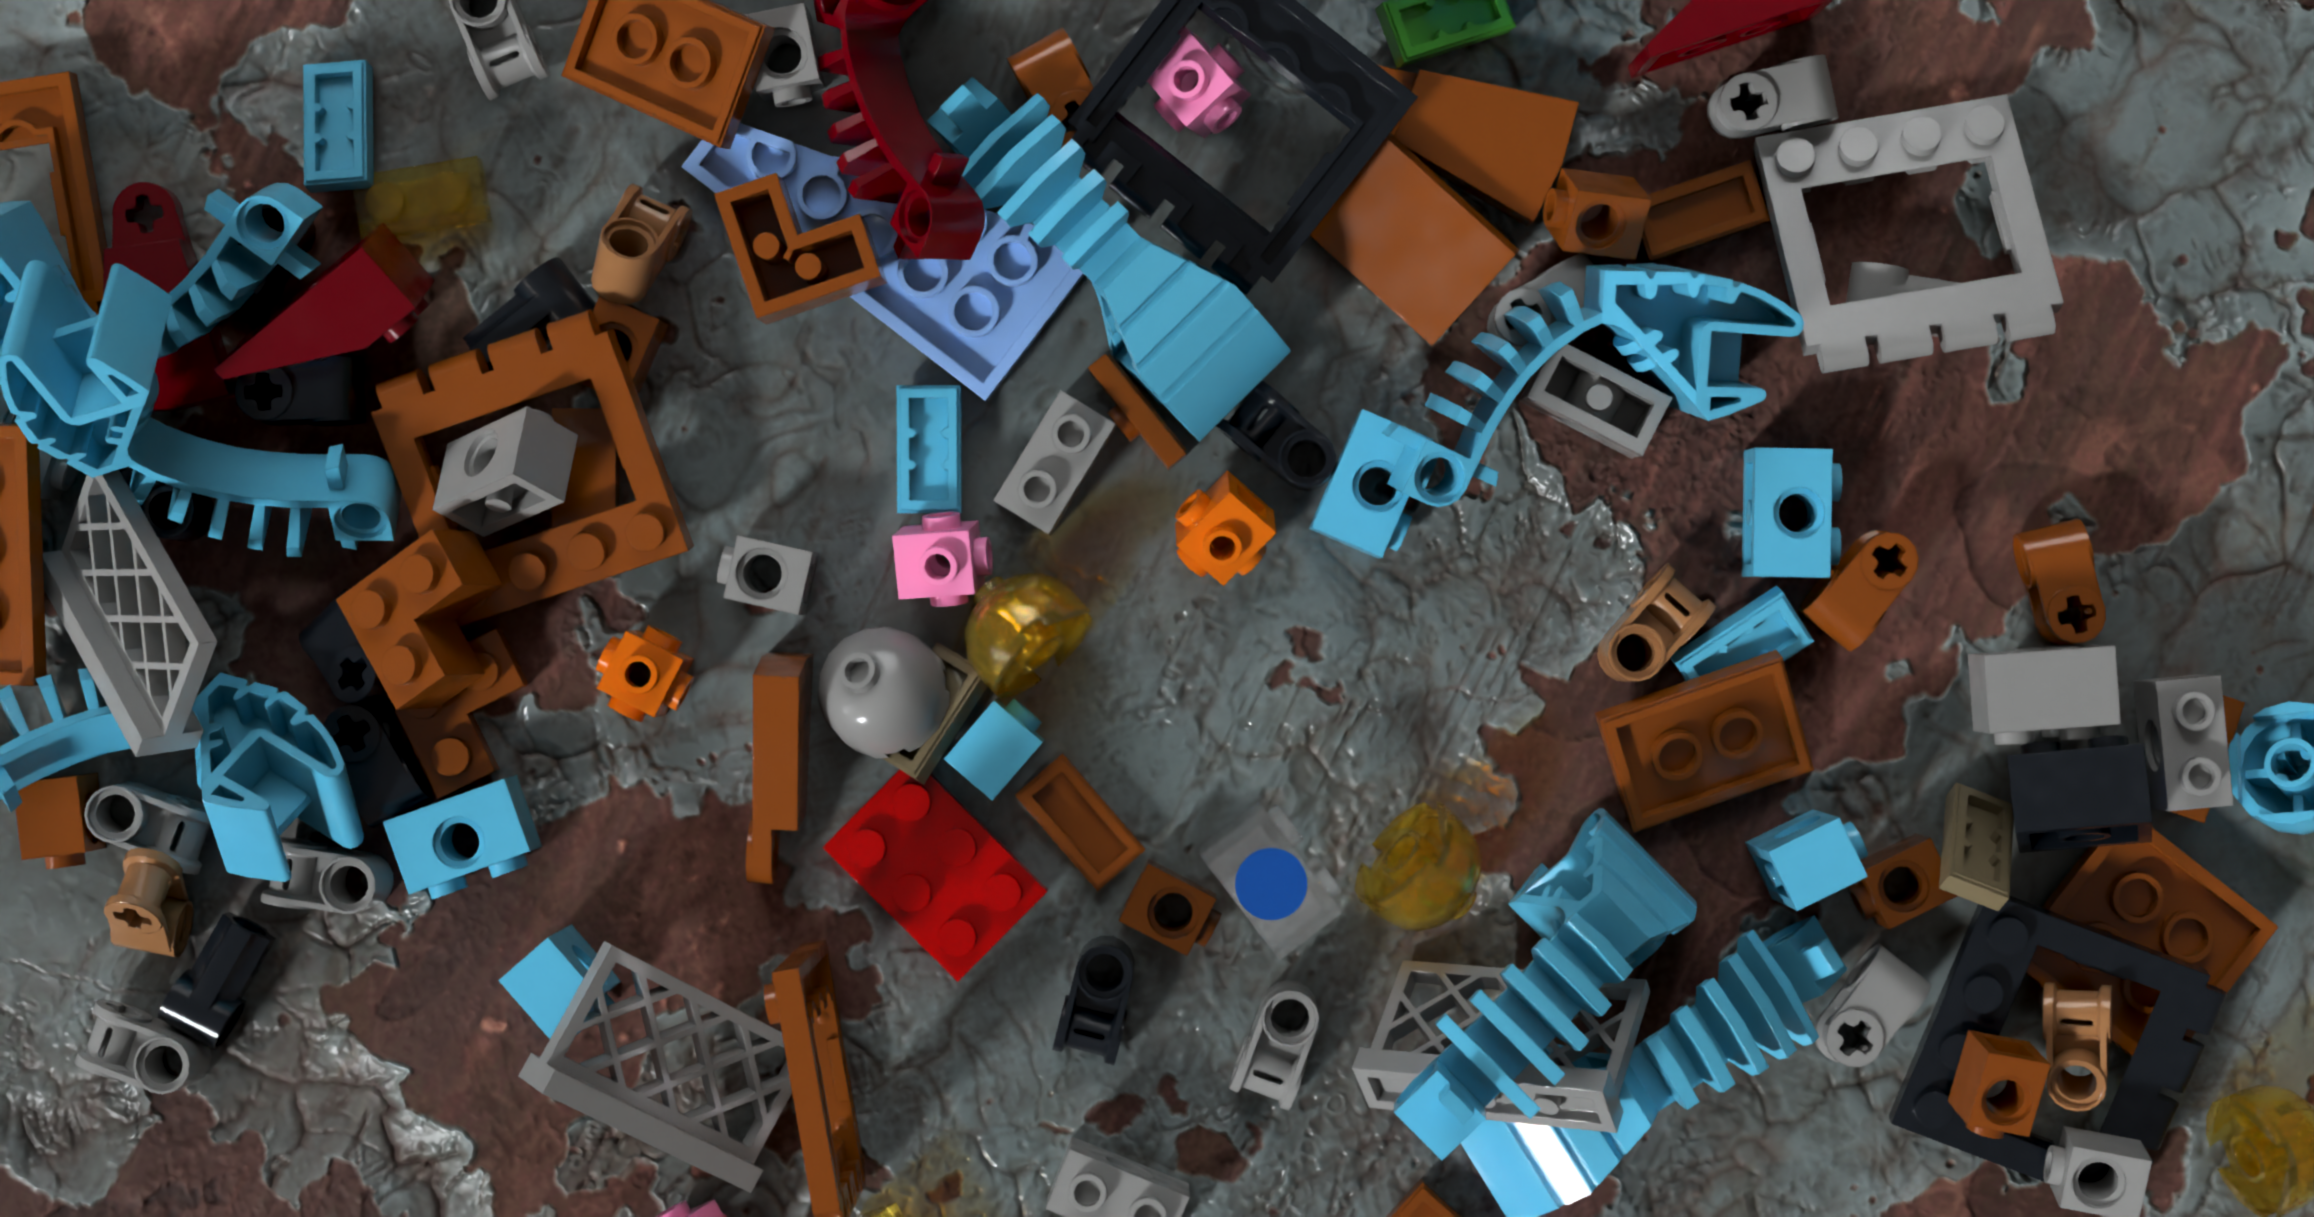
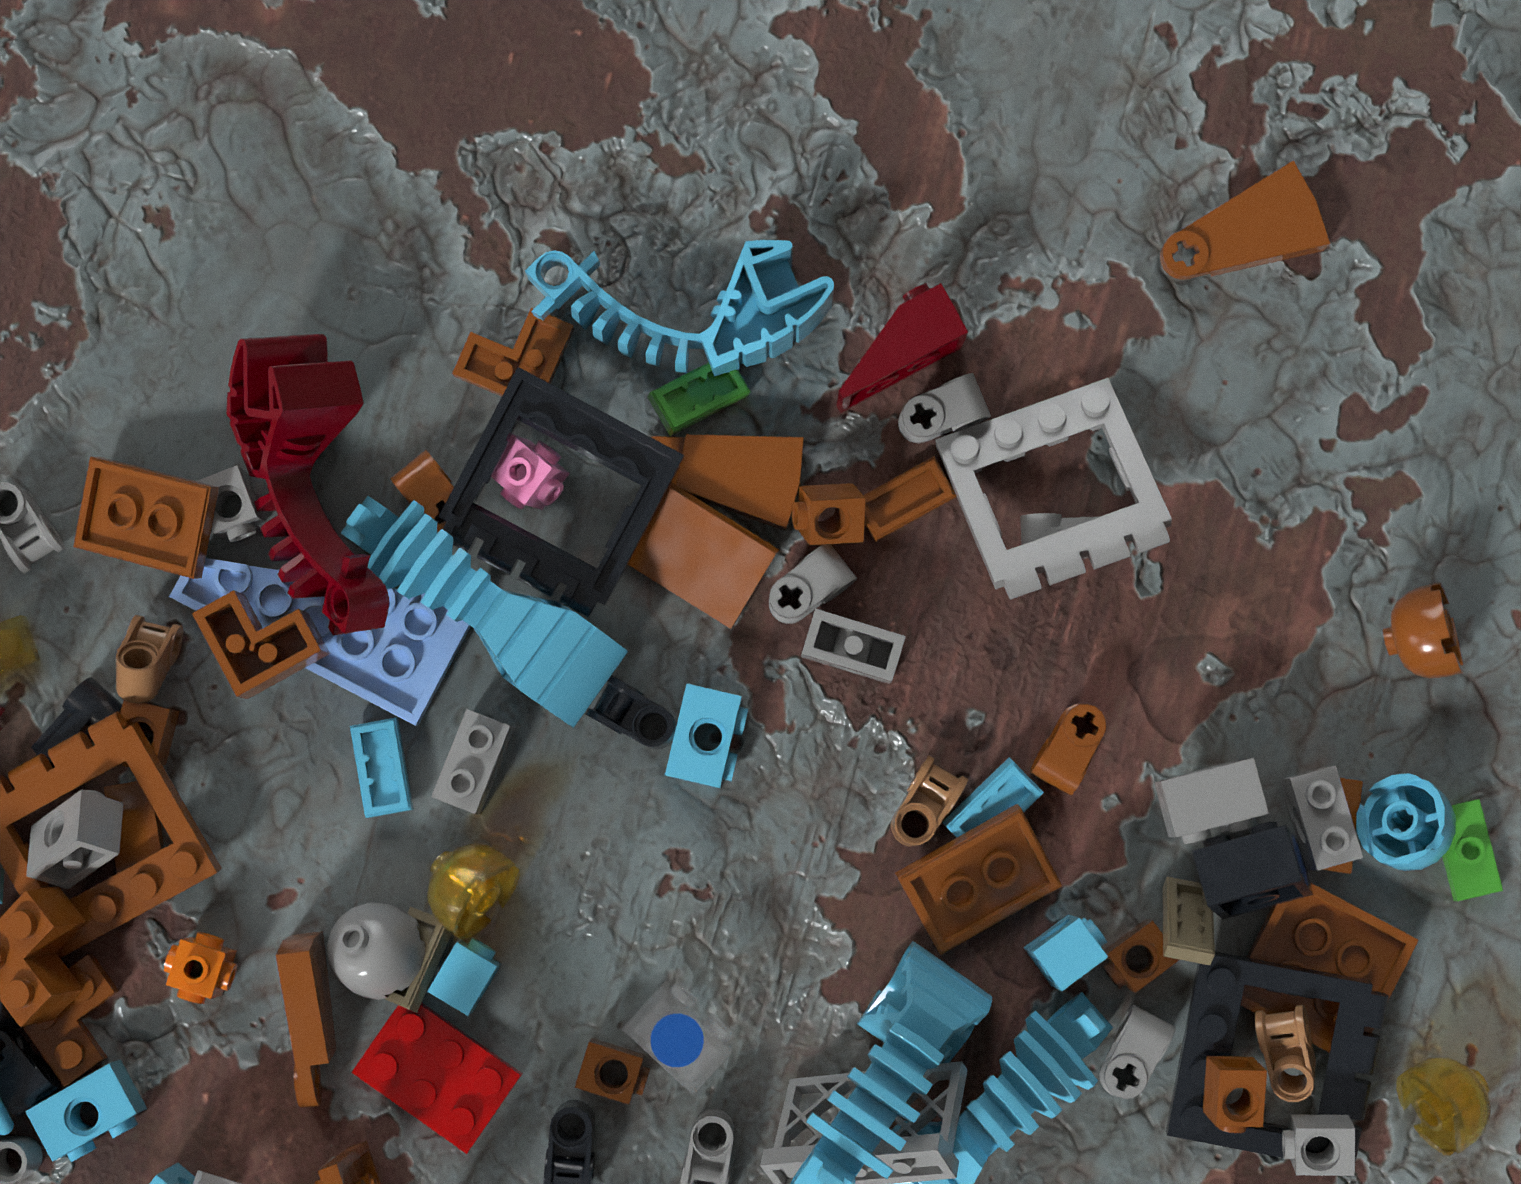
camera: 10 degrees left, 5 degrees down
light grey brick [717,535,819,615] -> none
bright pink brick [892,512,993,607] -> none
dark orange tile [1015,753,1146,891] -> none
dark orange plate [1088,354,1187,471] -> none
orange brick [1175,470,1277,586] -> none
clear yellow cylinder [1355,801,1482,932] -> none
medium azure piece [1382,263,1804,507] -> none
medium azure brick [1742,447,1842,578] -> none
dark orange piece [2012,518,2106,645] -> none

